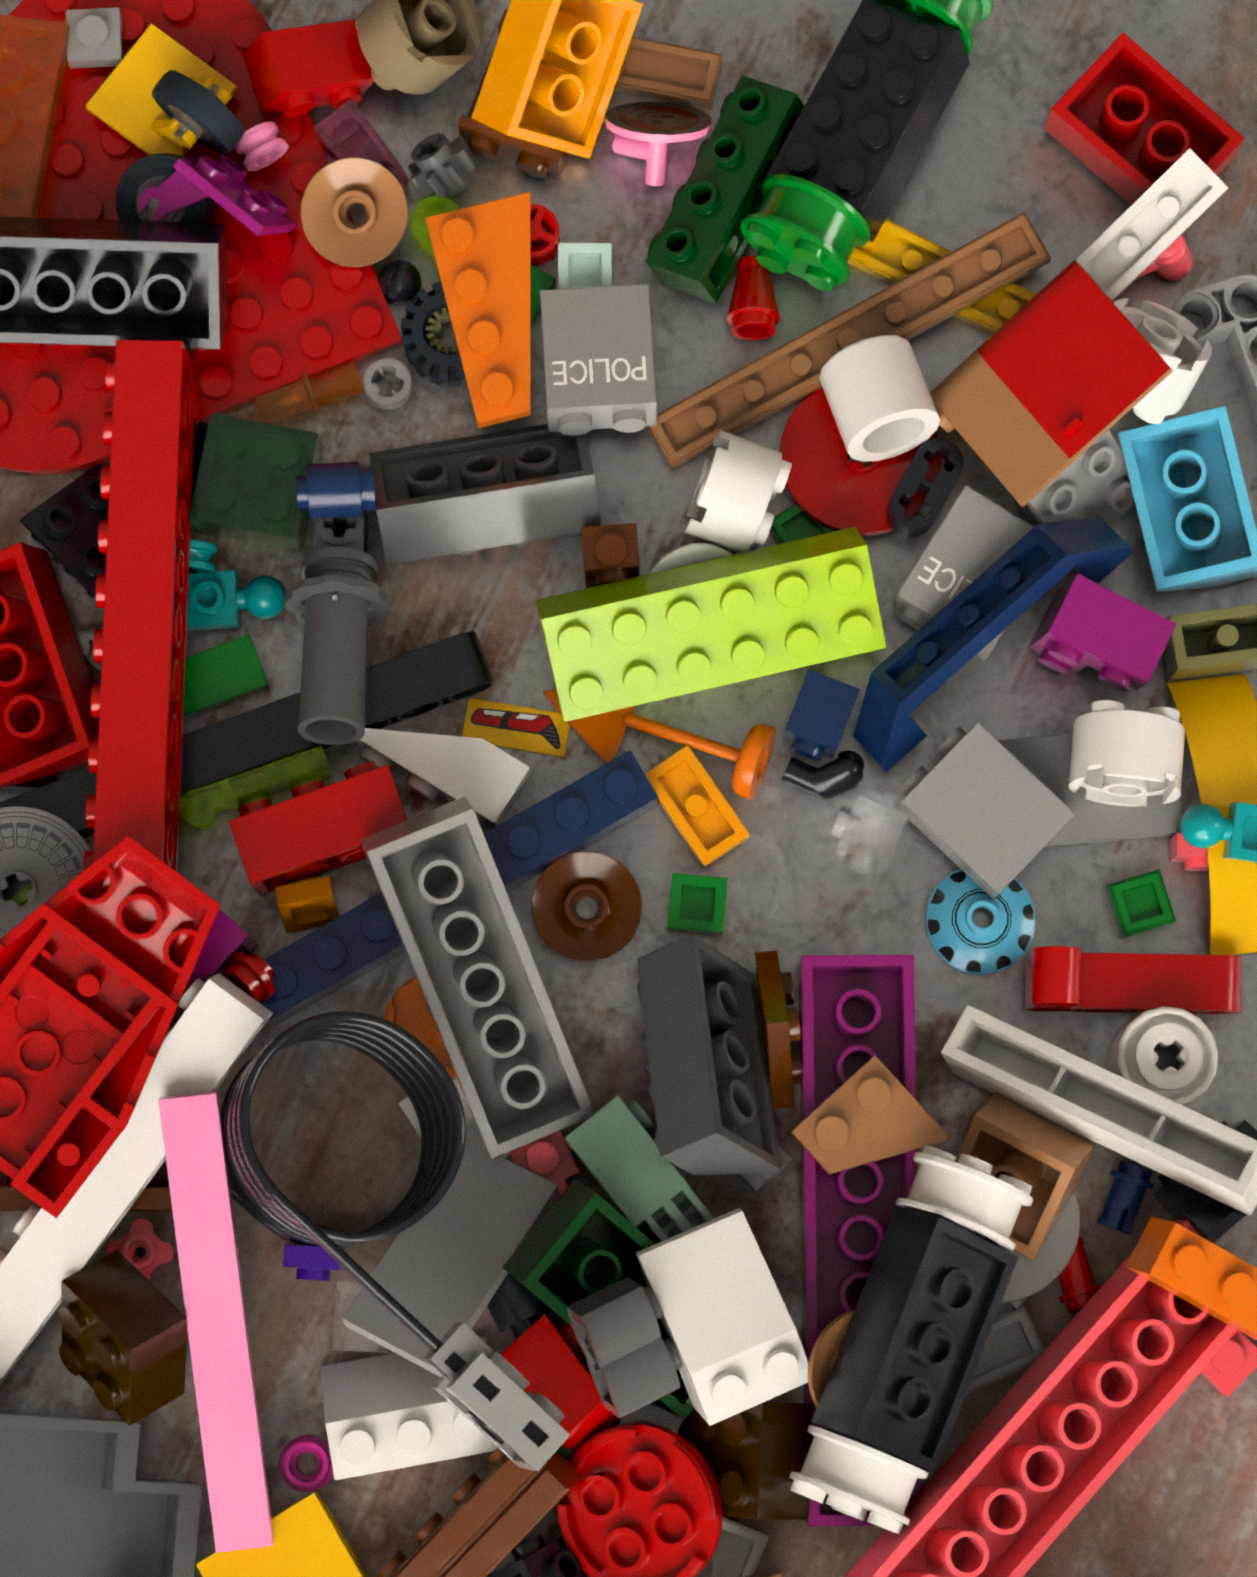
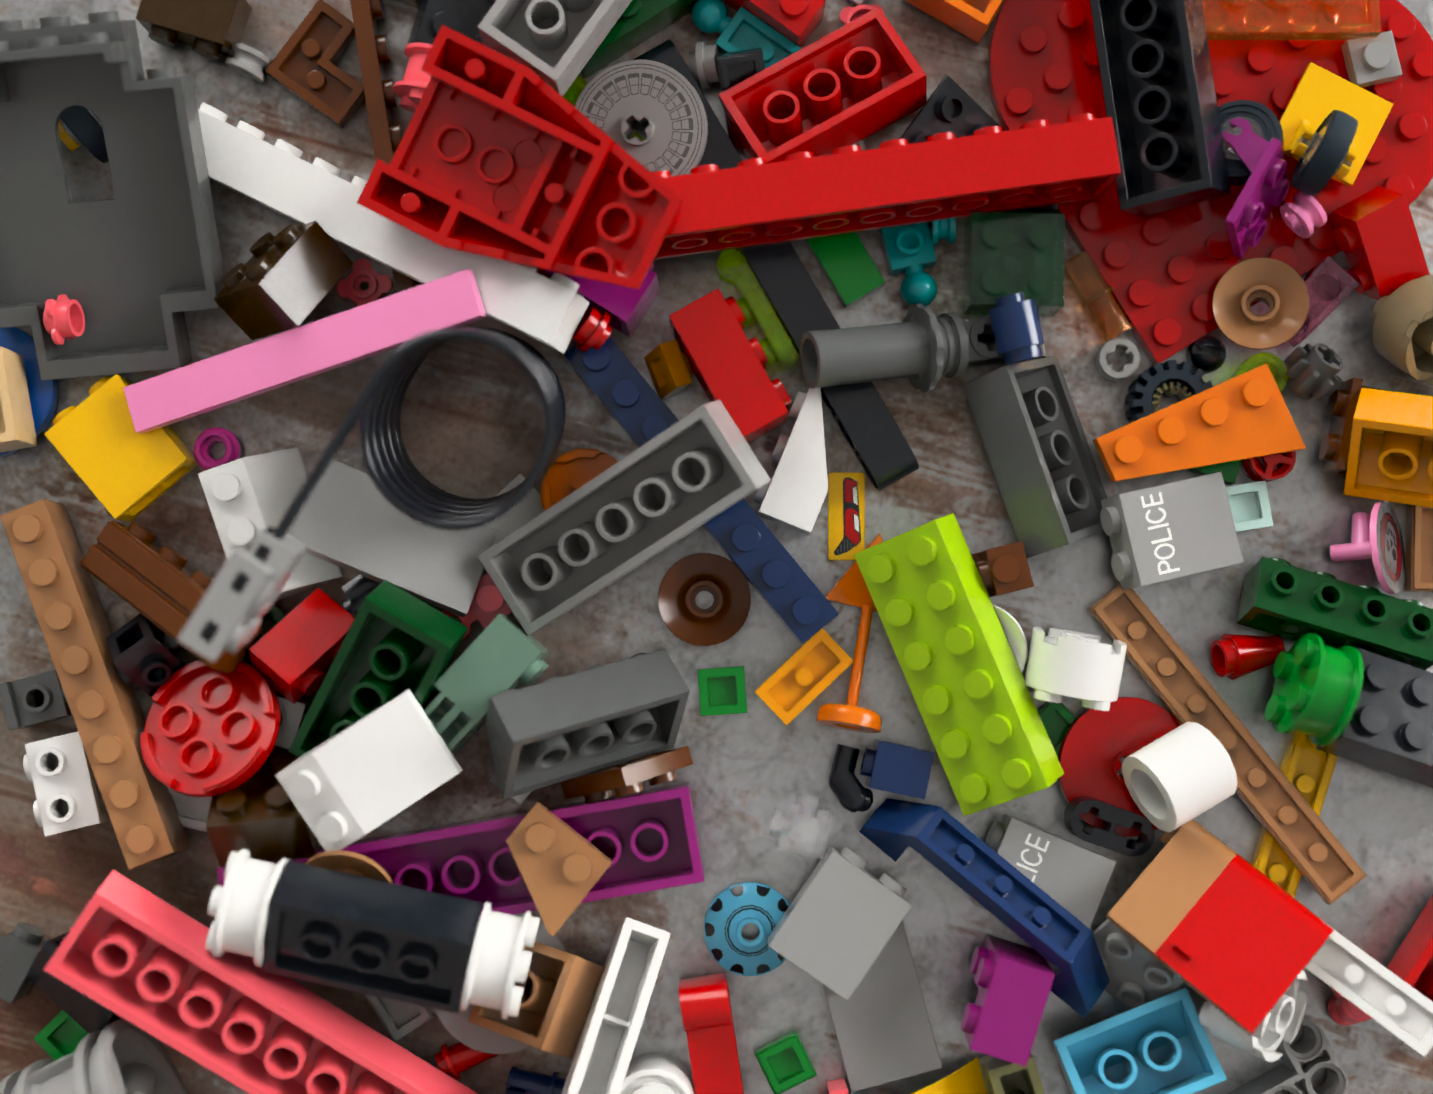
camera: 80 degrees right, 5 degrees up
dark grey brick [567,1276,682,1419] -> none
white brick [1069,700,1185,807] -> none

